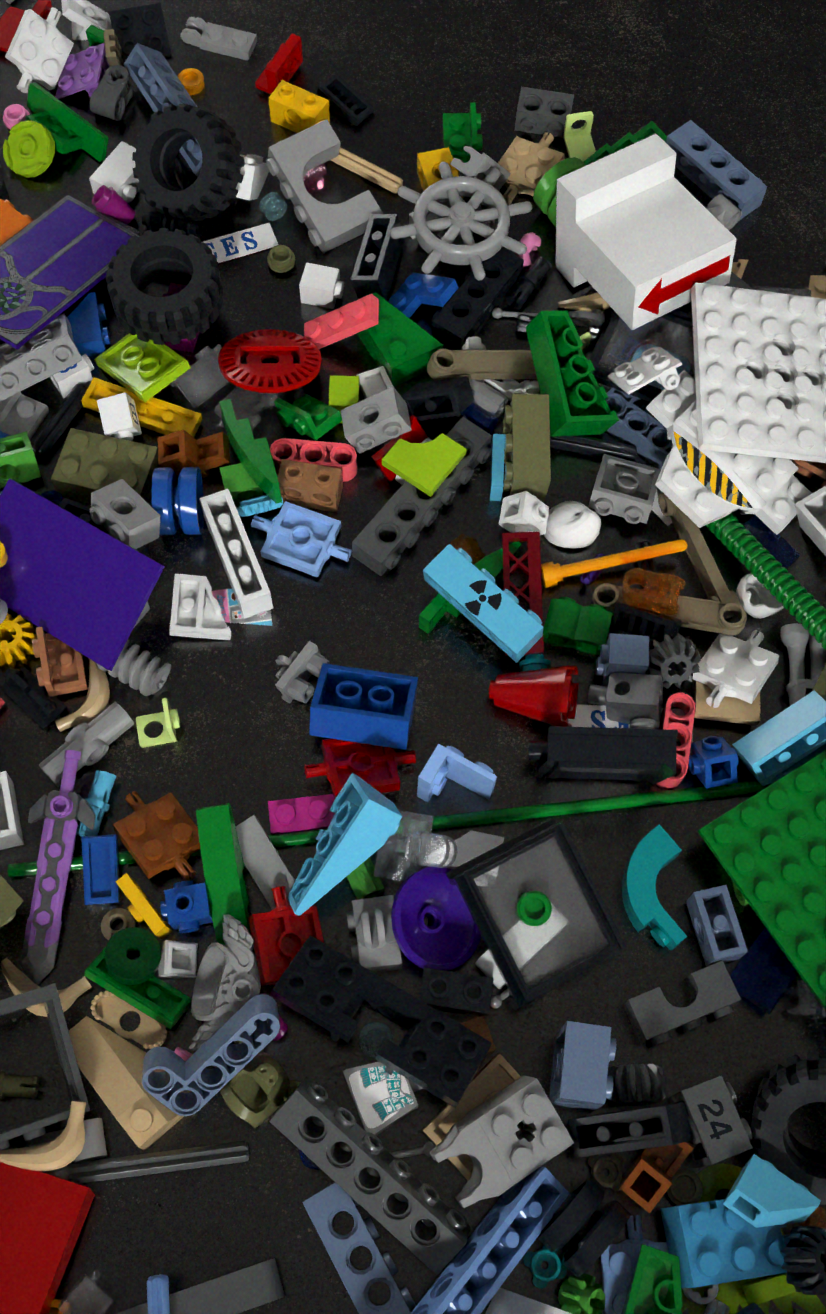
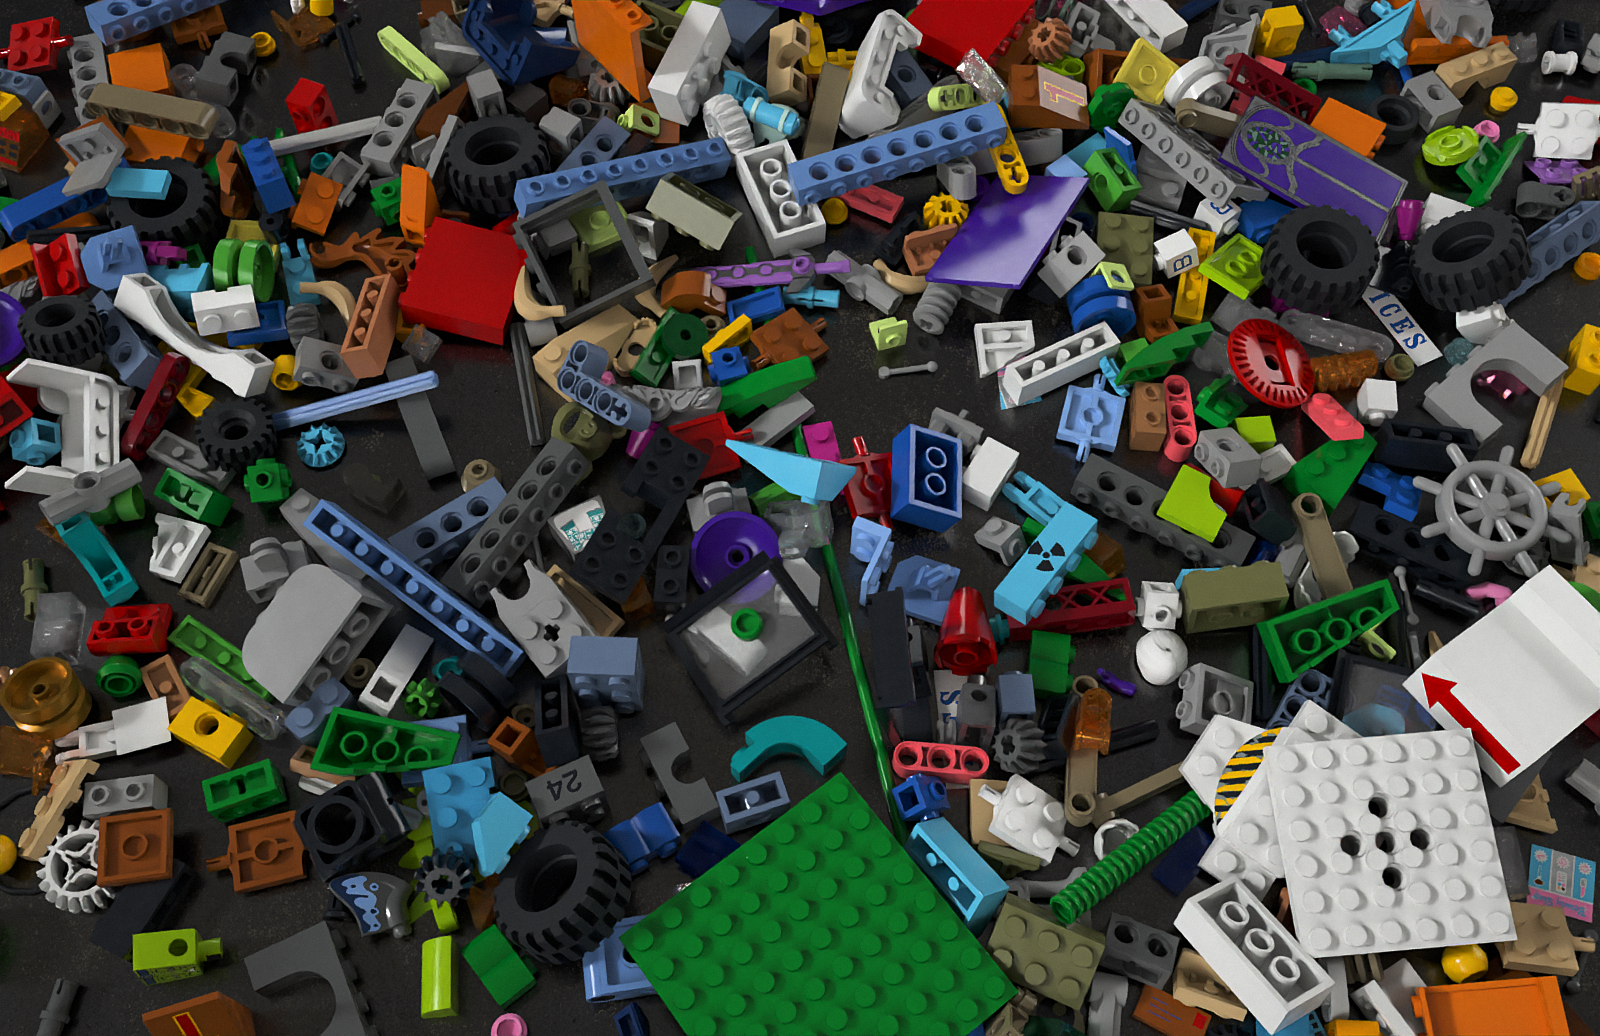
camera: 85 degrees right, 5 degrees down
light orange piece [541,539,688,588] -> none
white hinge [608,346,682,395] -> none
none -> dark tan cone [461,459,502,493]
none -> blue brick [602,802,682,876]
none -> dark orange brick [660,270,727,317]
none -> light grey hinge [879,361,938,379]
none -> medium blue piece [888,555,961,626]
none -> white brick [962,437,1019,511]
none -> light grey bracket [974,516,1028,566]
none -> olive tile [976,840,1041,880]
none -> medium azure hinge [1001,471,1065,527]
none -> yellowish green bracket [1089,261,1134,291]
none -> clear plate [1278,309,1394,363]
none -> clear orange piece [1310,349,1378,393]
none -> sticker [1526,844,1596,923]

